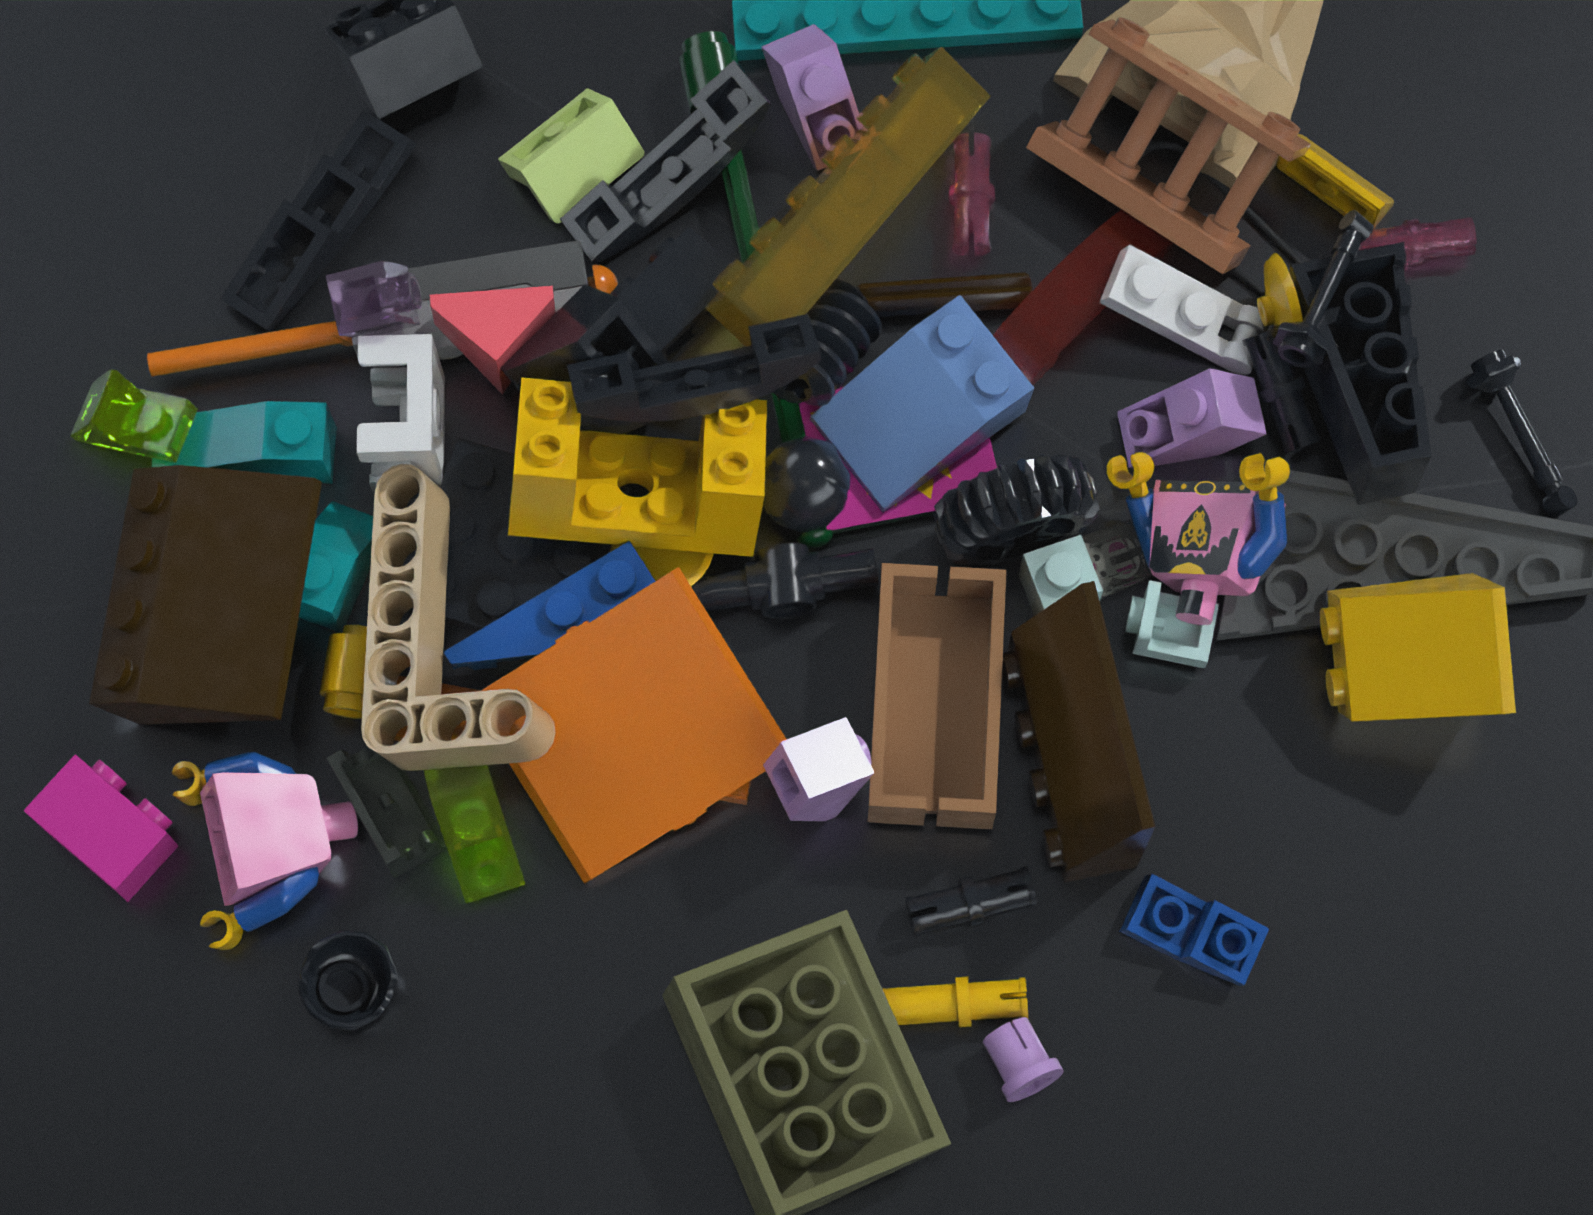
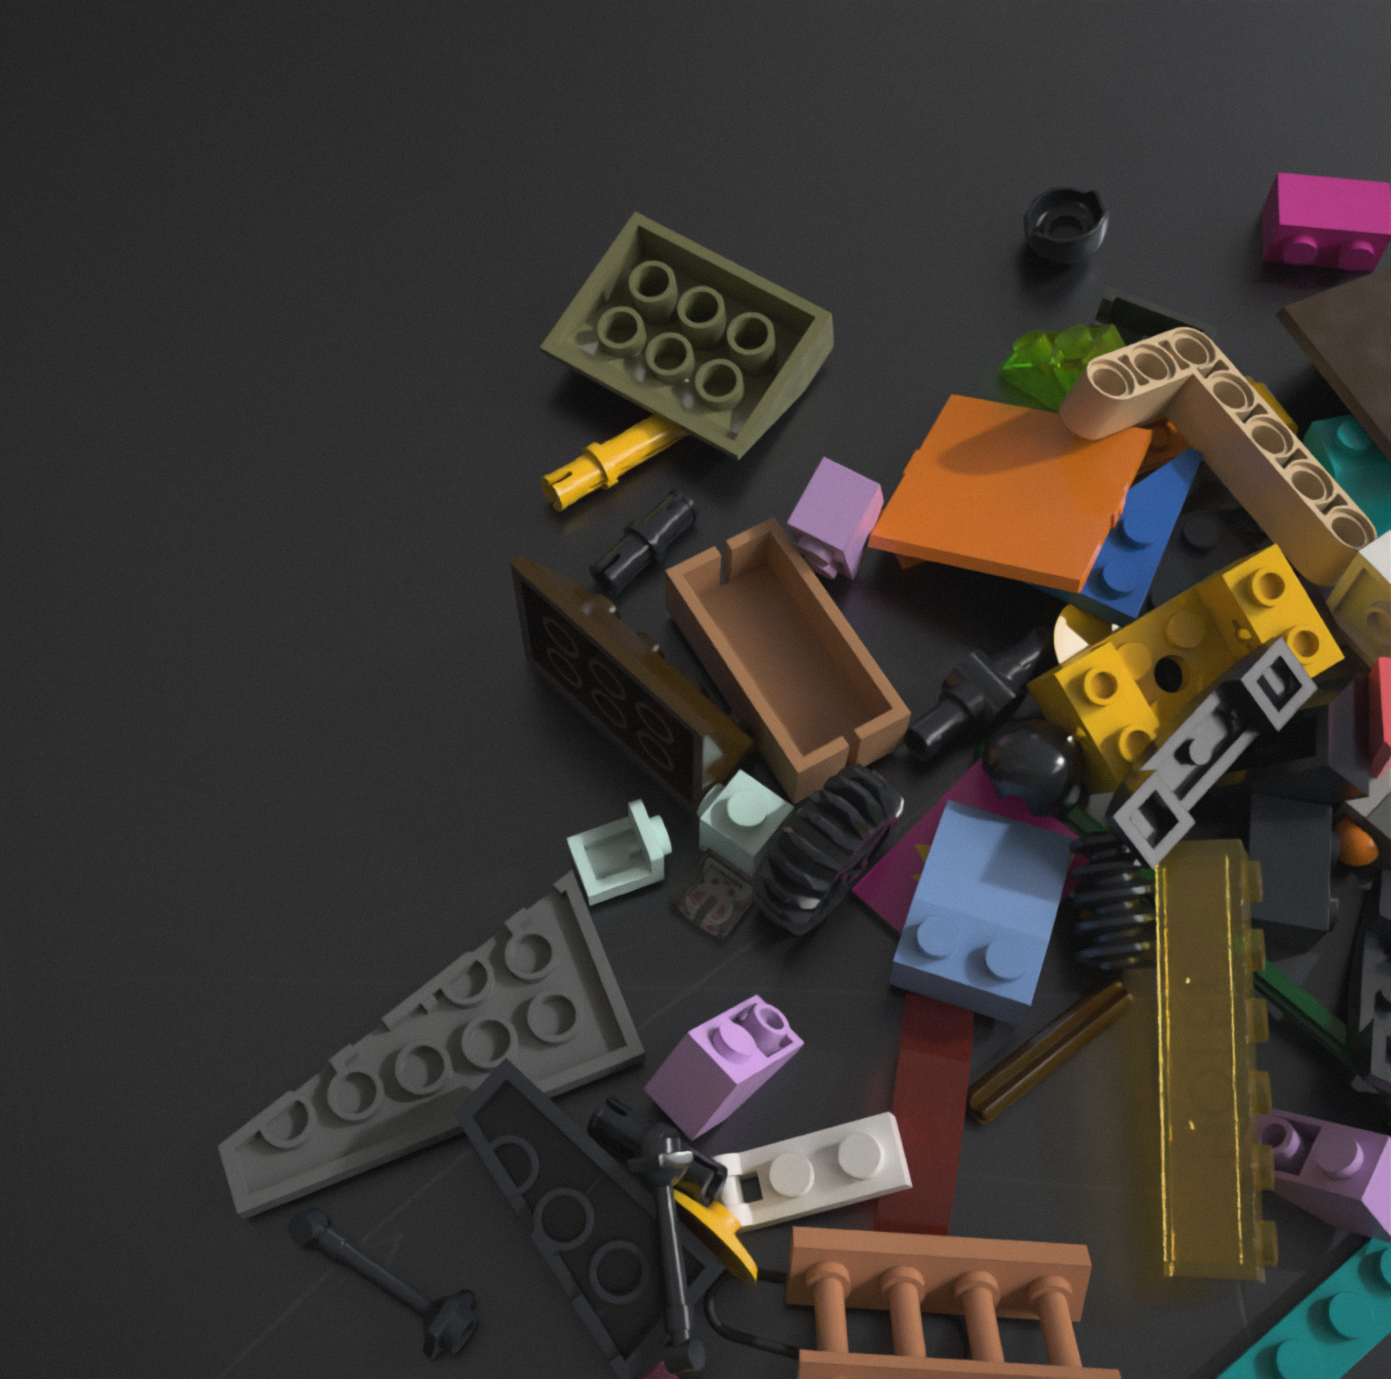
camera: 145 degrees right, 10 degrees down
bright pink torso [172,752,358,950] -> none
clear pink pin [949,133,995,256] -> none
lavender bush [983,1017,1064,1102] -> none
torso [1107,452,1290,625] -> none
blue slope [1119,874,1269,986] -> none
yellow slope [1320,573,1516,721] -> none

